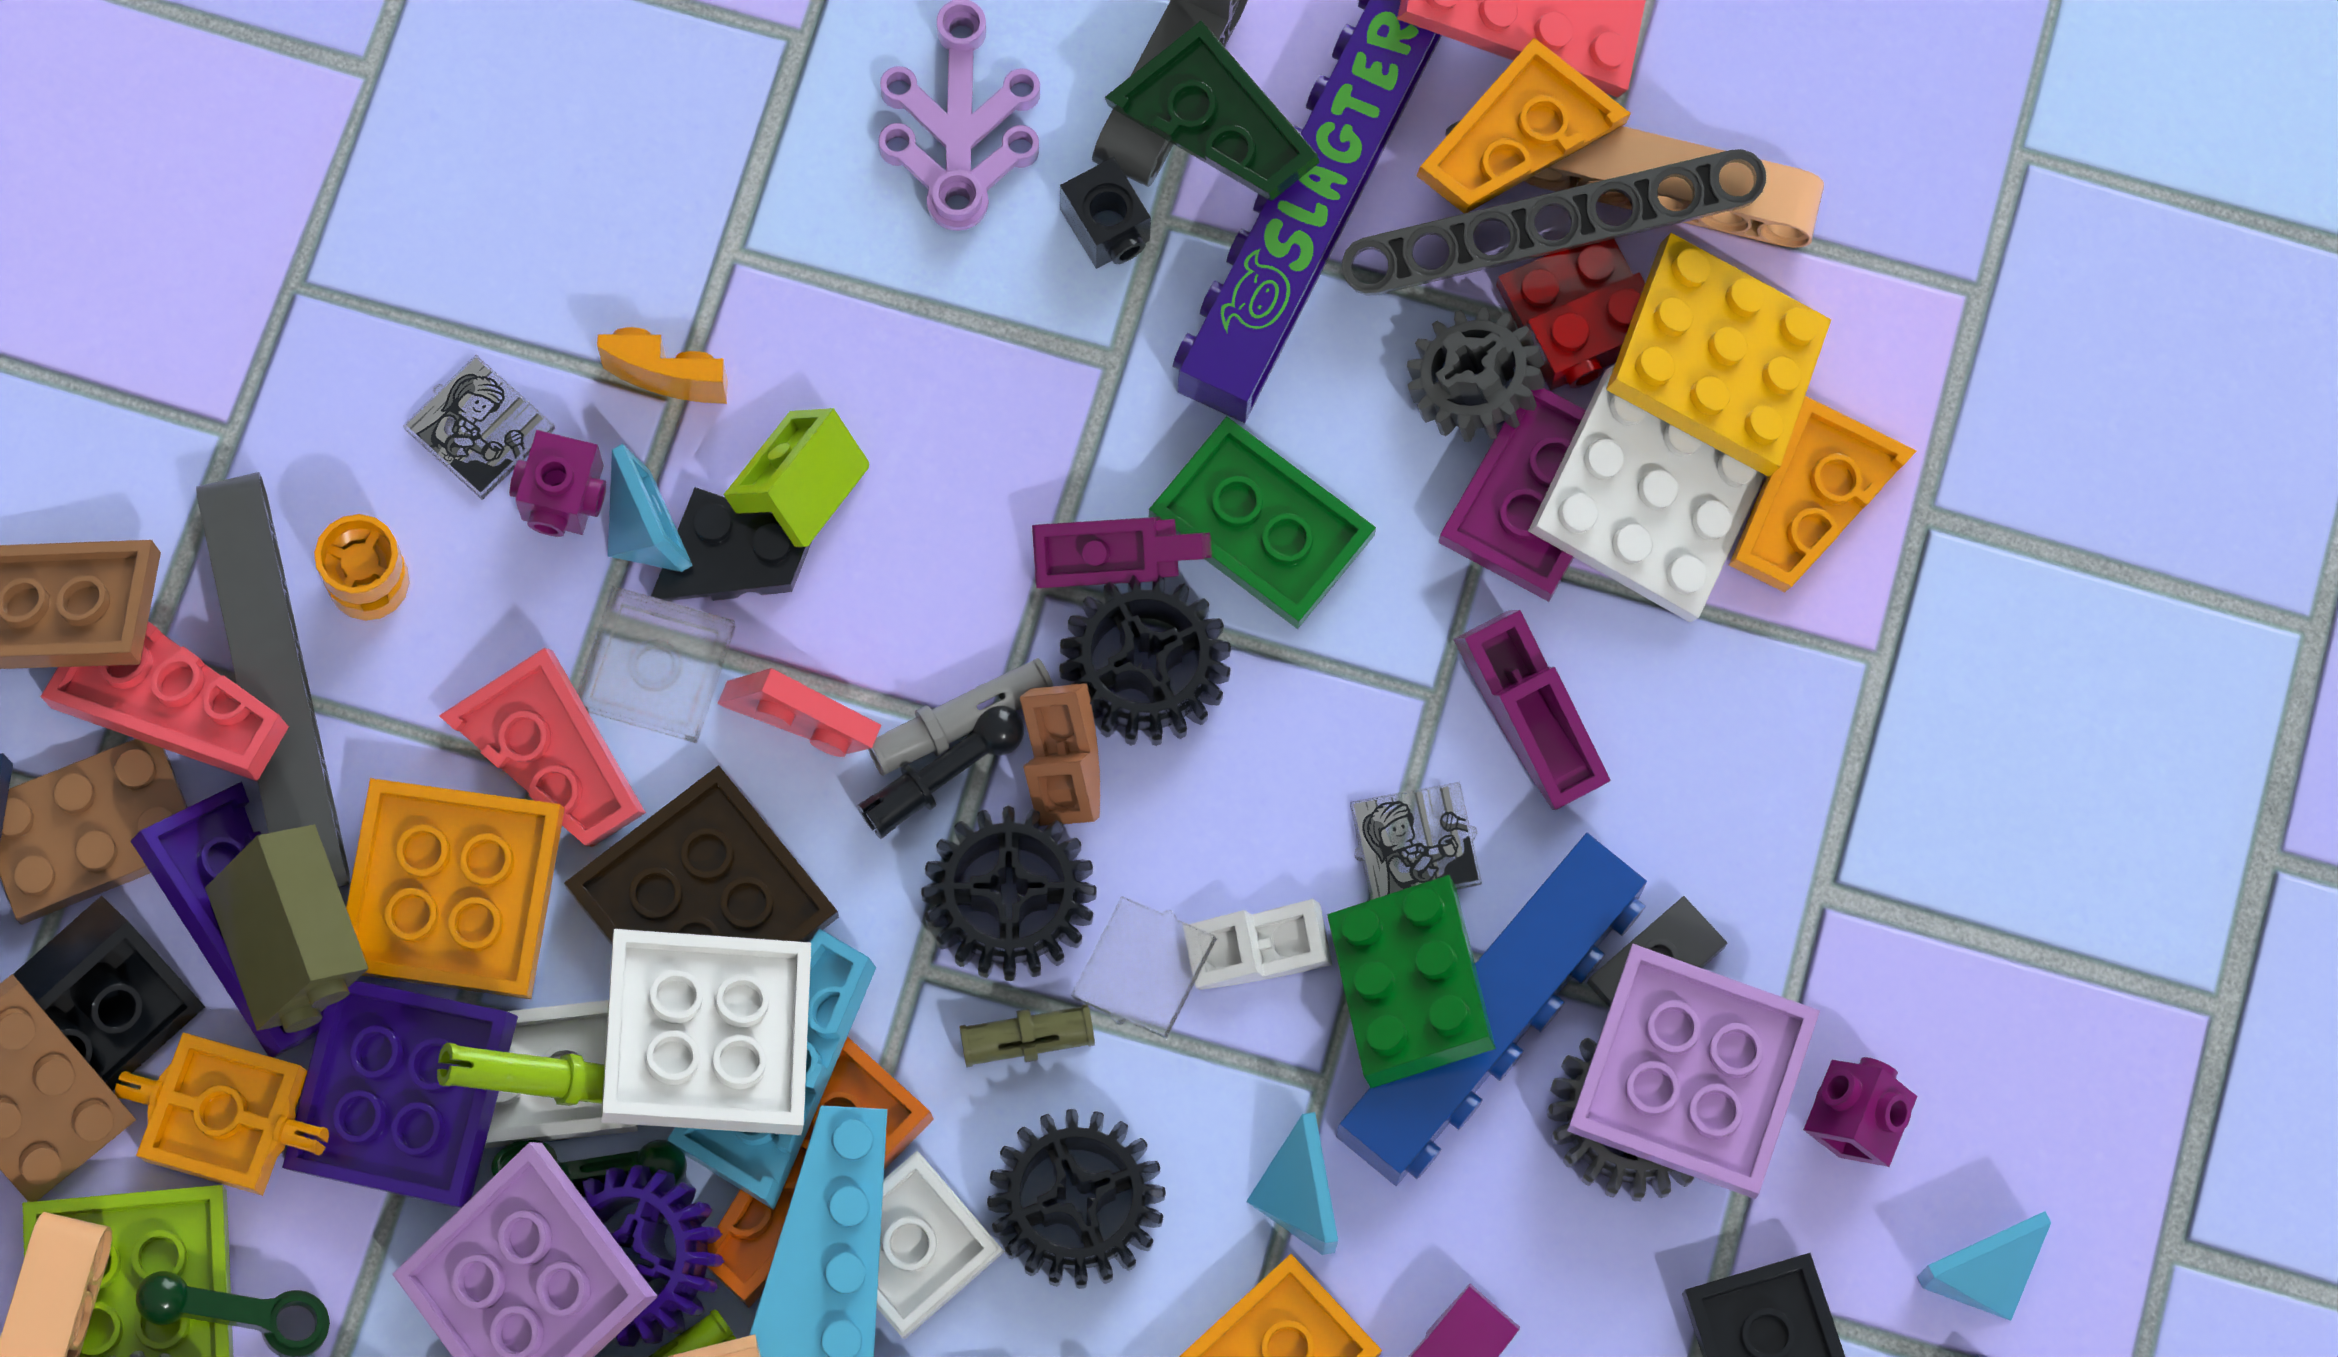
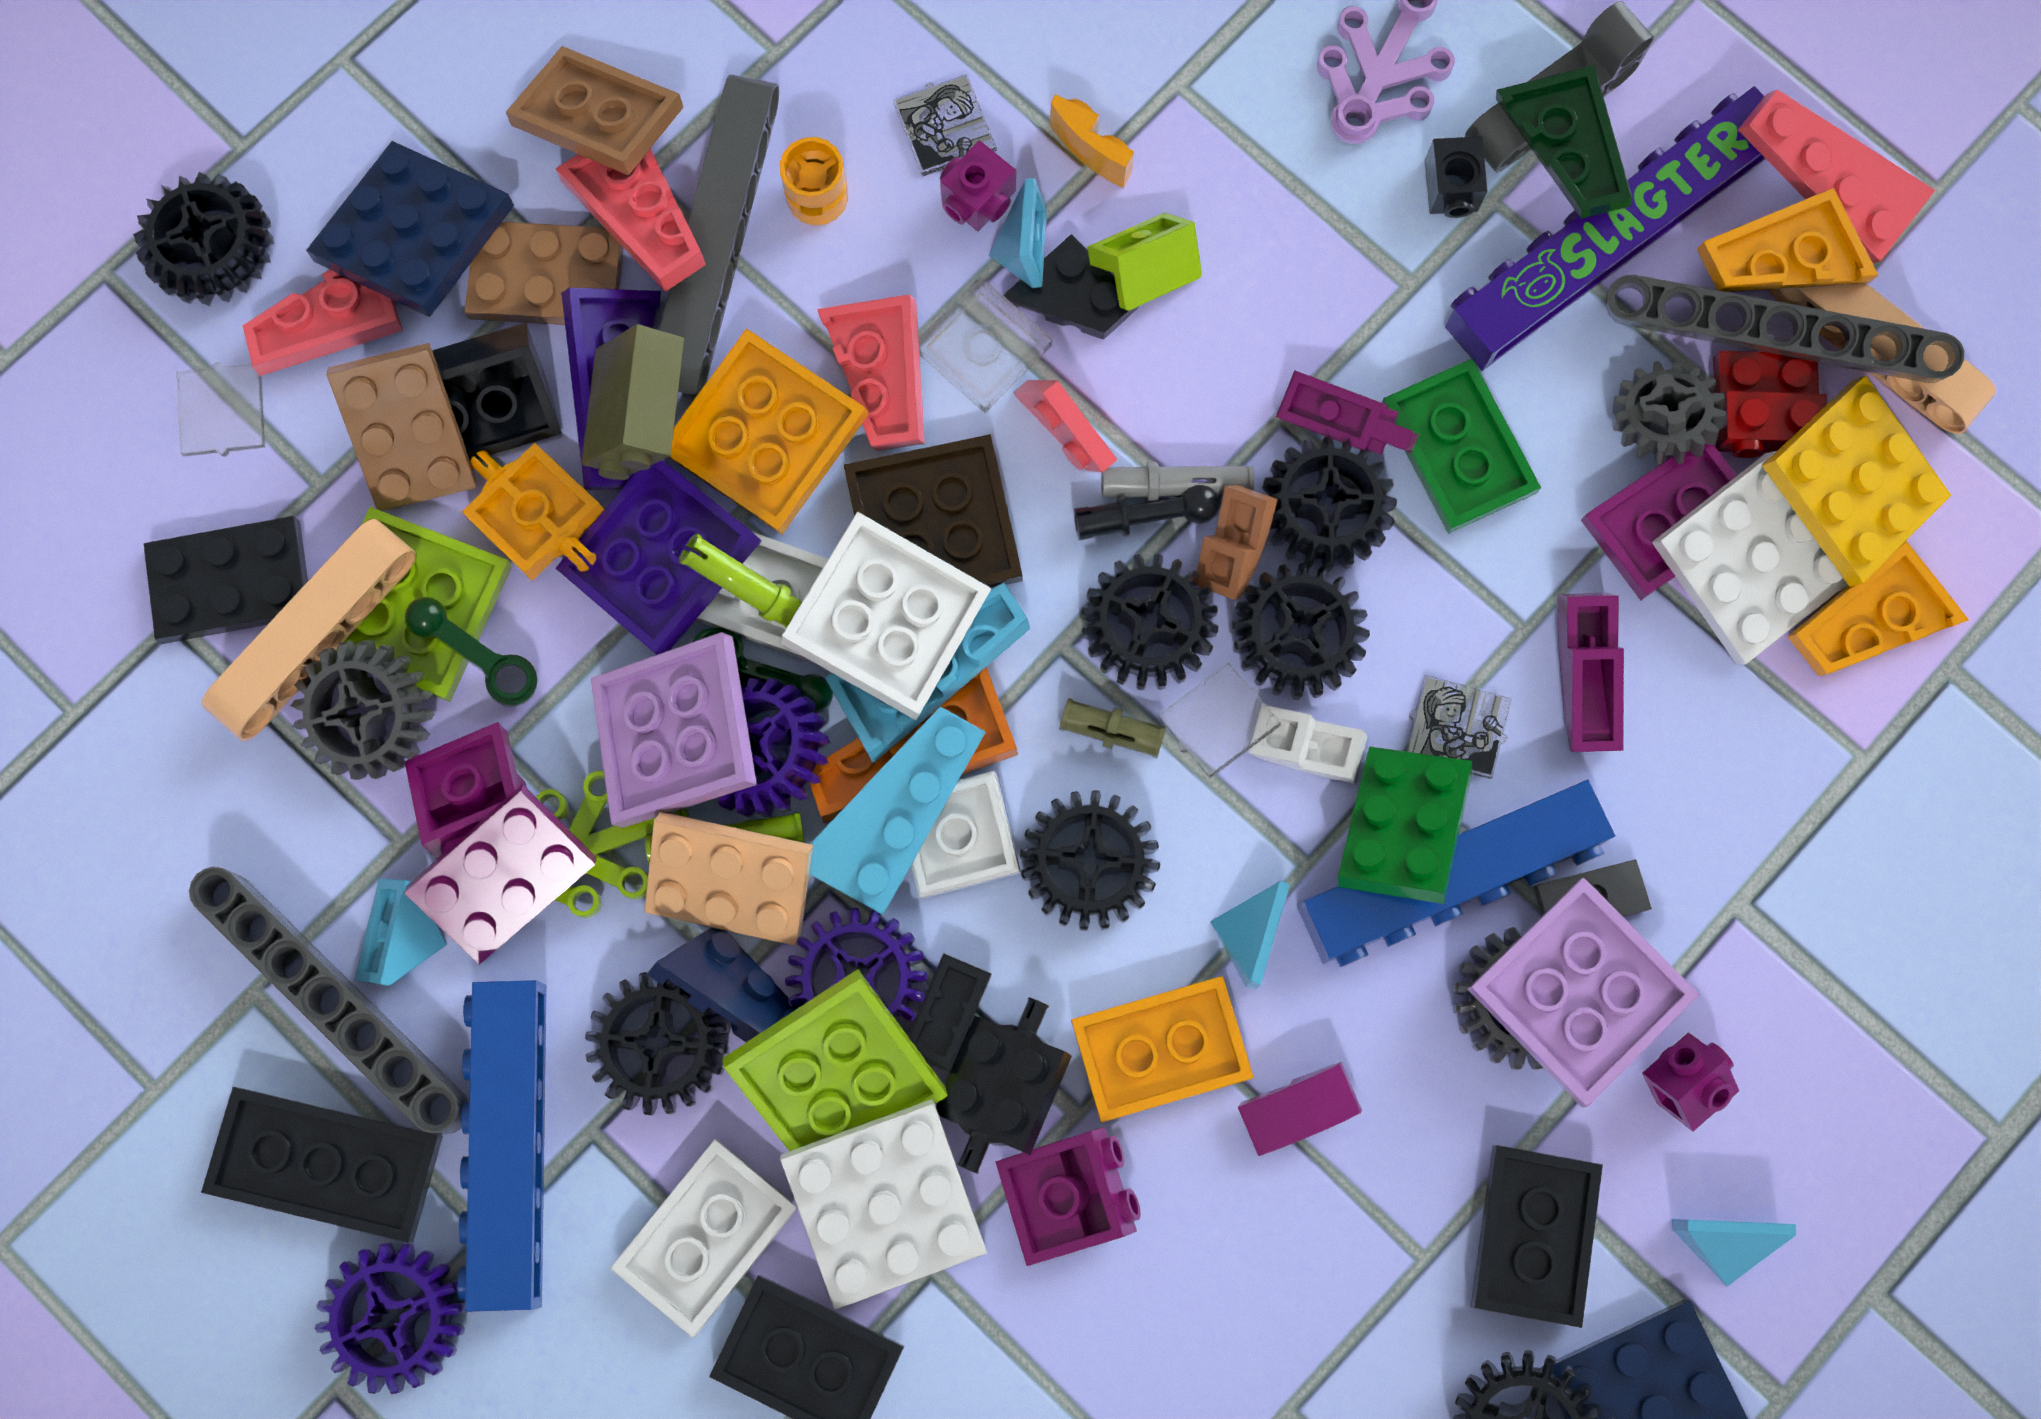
camera: 30 degrees right, 5 degrees up
none -> black gear [1230,562,1370,700]

